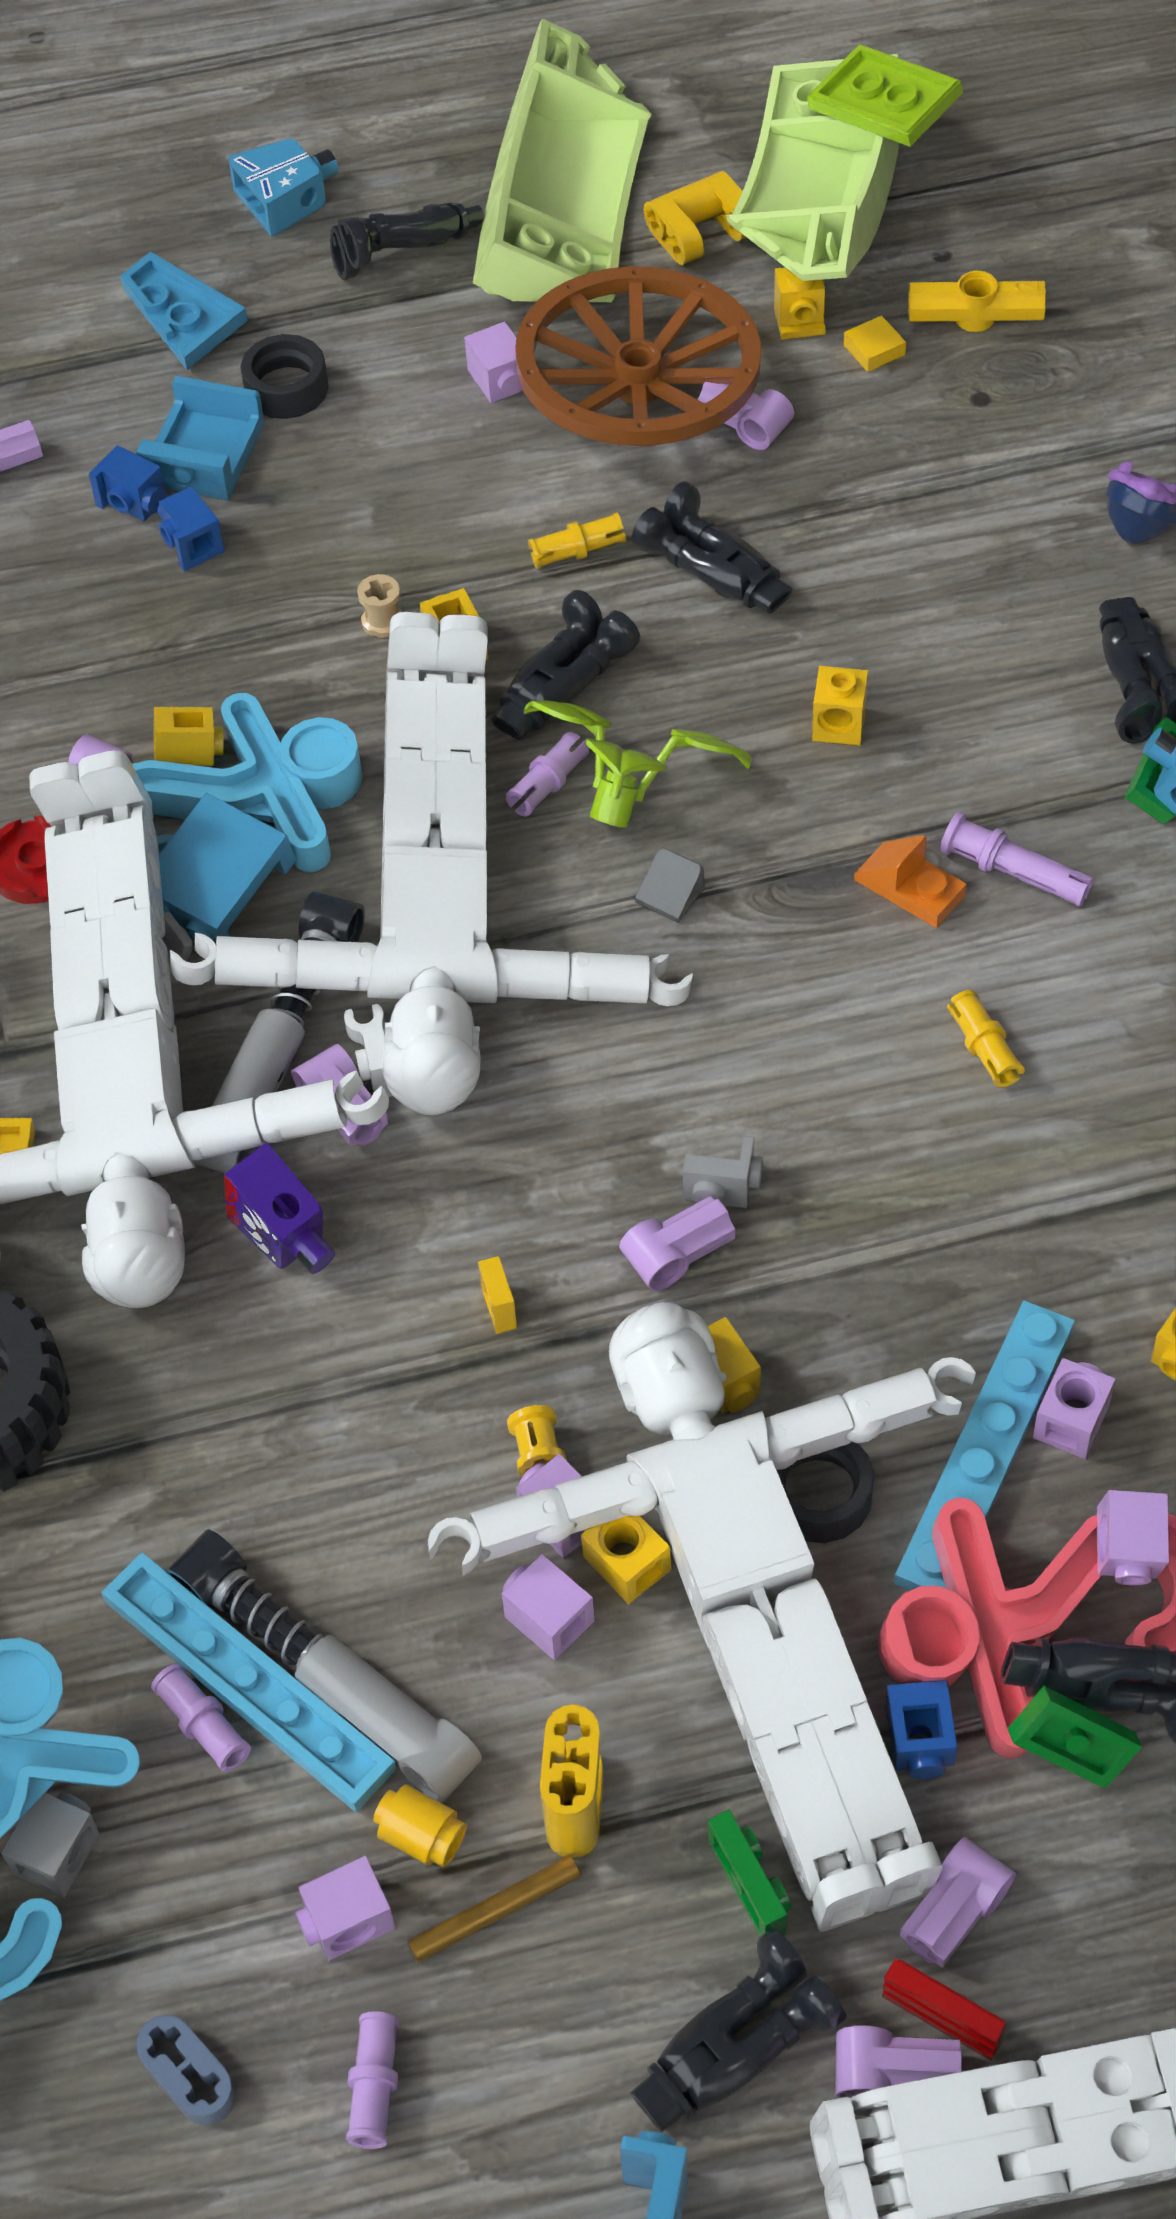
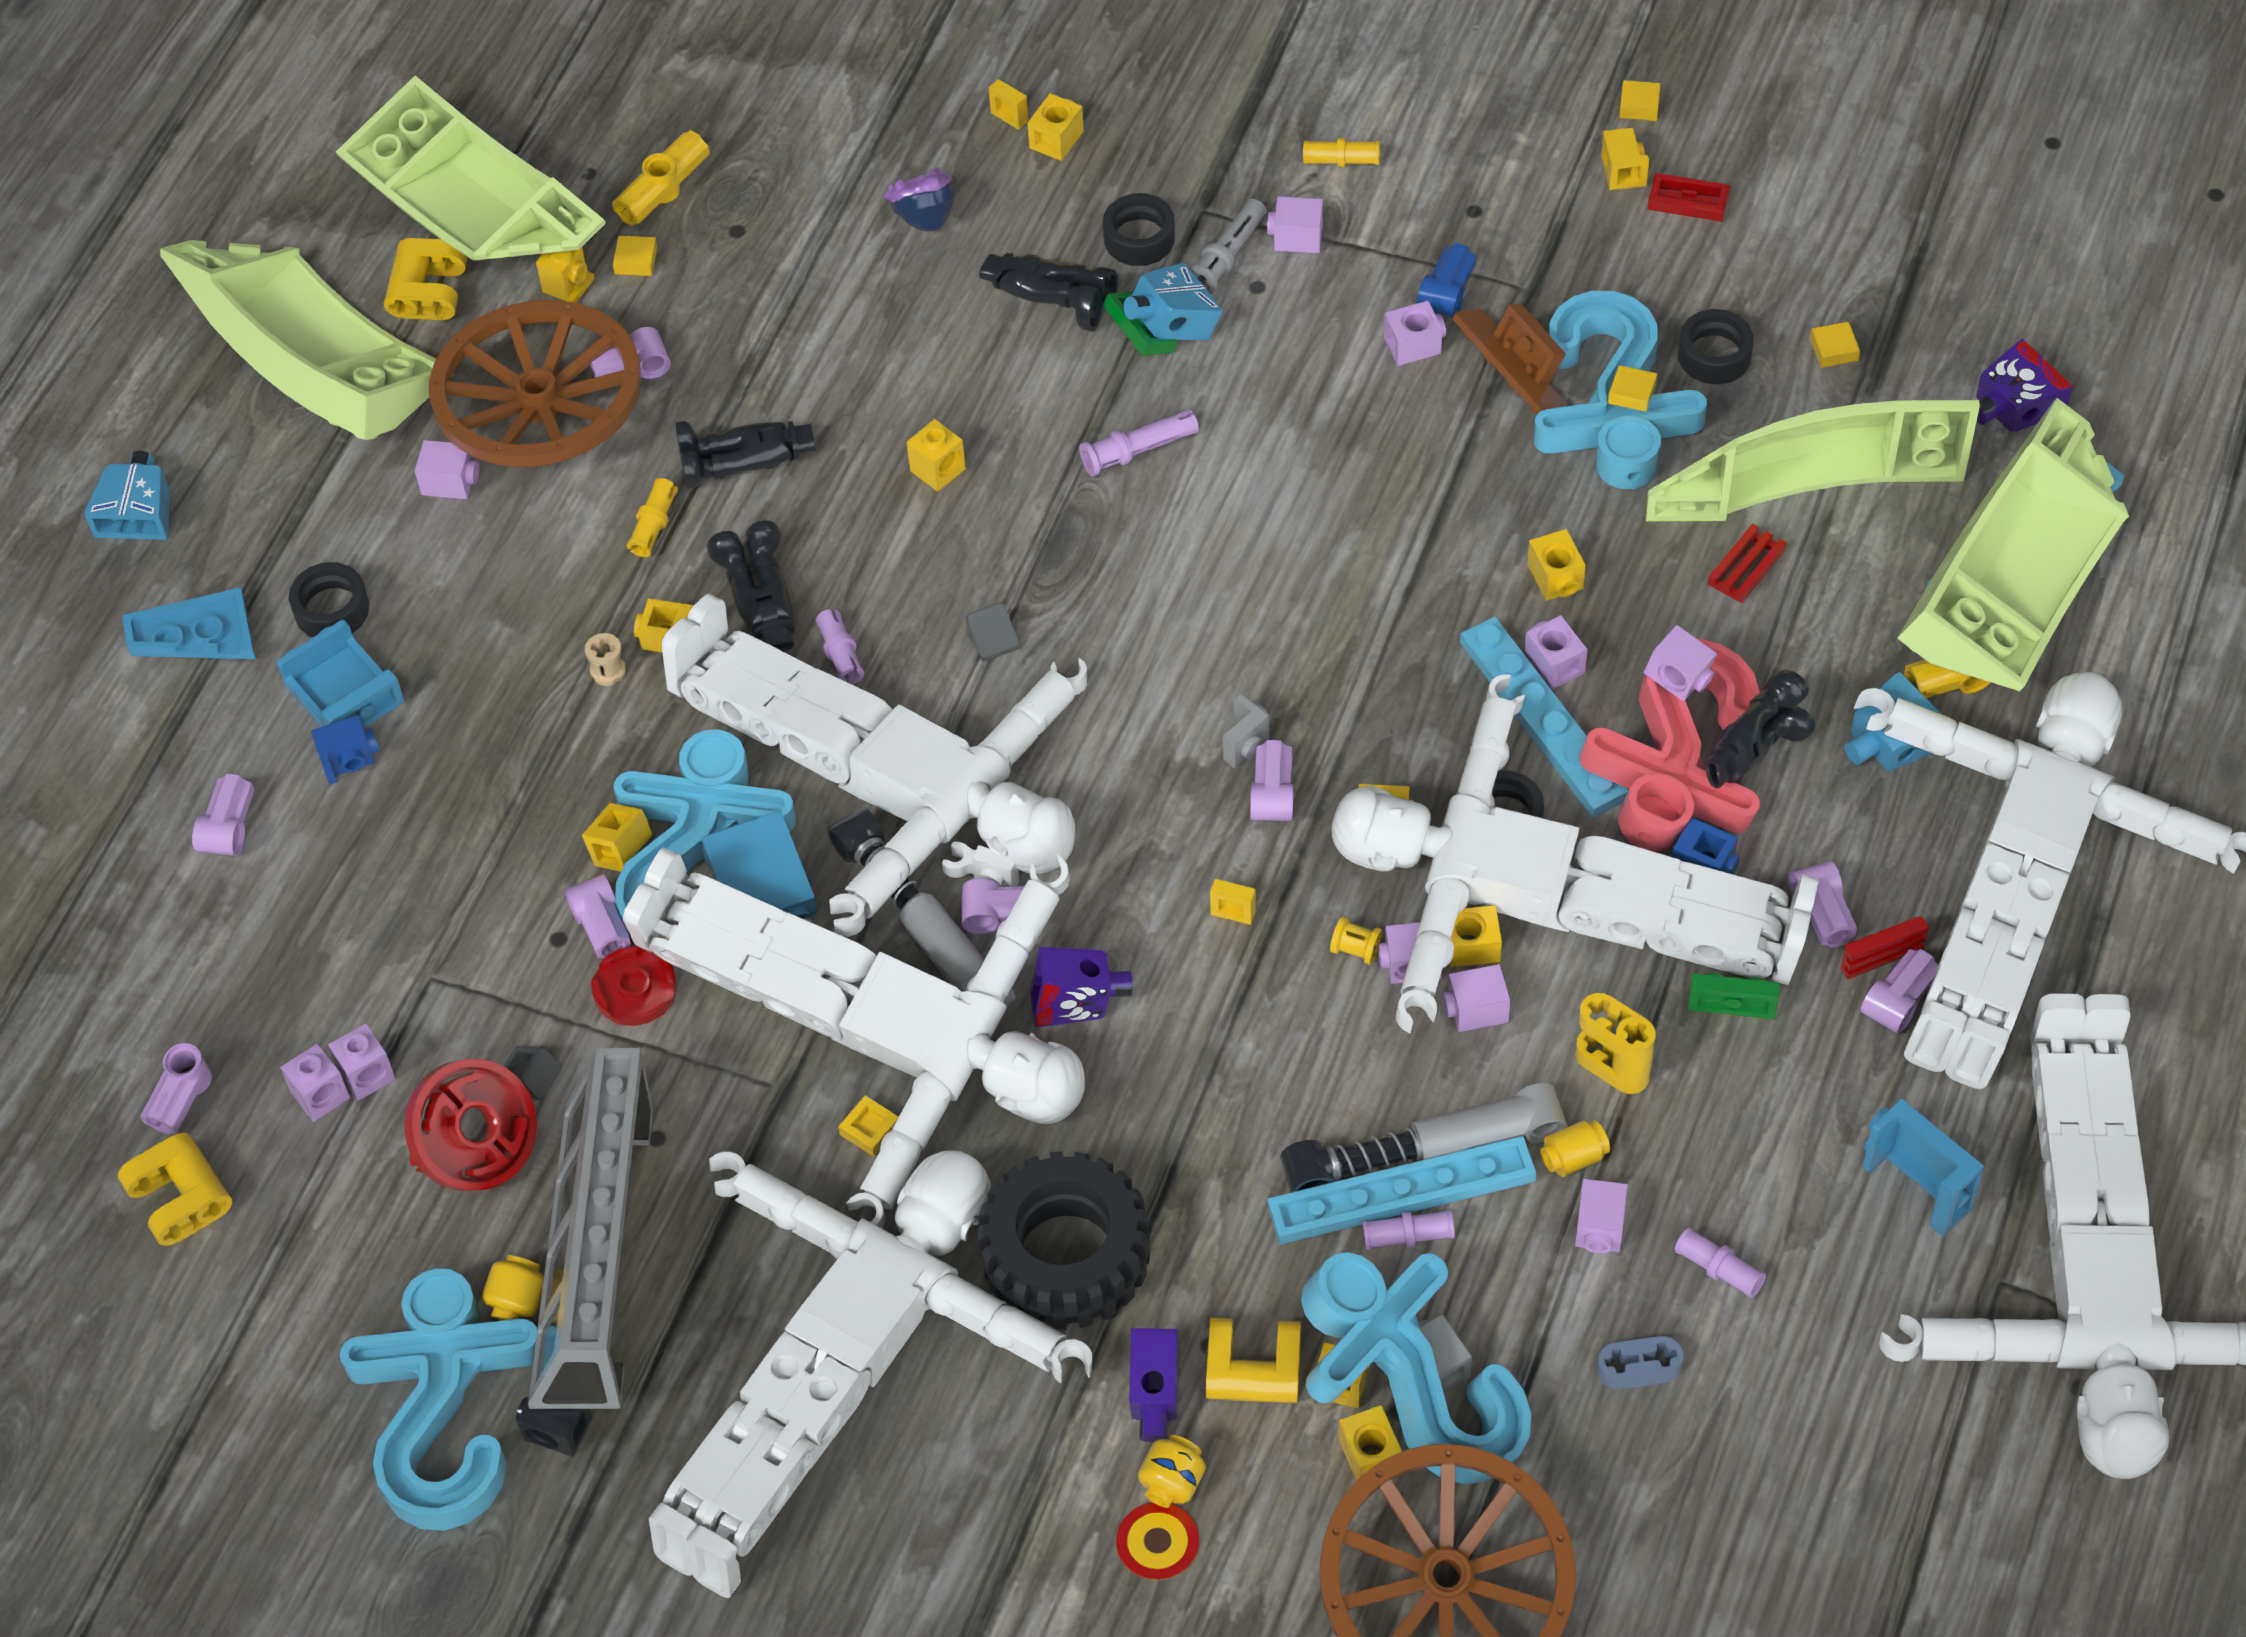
camera: 55 degrees left, 0 degrees up
blue brick [157,486,225,572] -> none
black piece [330,203,484,280] -> none
pearl gold bar [407,1855,580,1963] -> none
lime plant [524,700,752,828] -> none
black piece [630,1928,847,2133] -> none
lime tile [807,44,963,147] -> none
orange slope [854,835,967,928] -> none
yellow pin [947,990,1025,1088] -> none
green plate [1007,1686,1142,1789] -> none

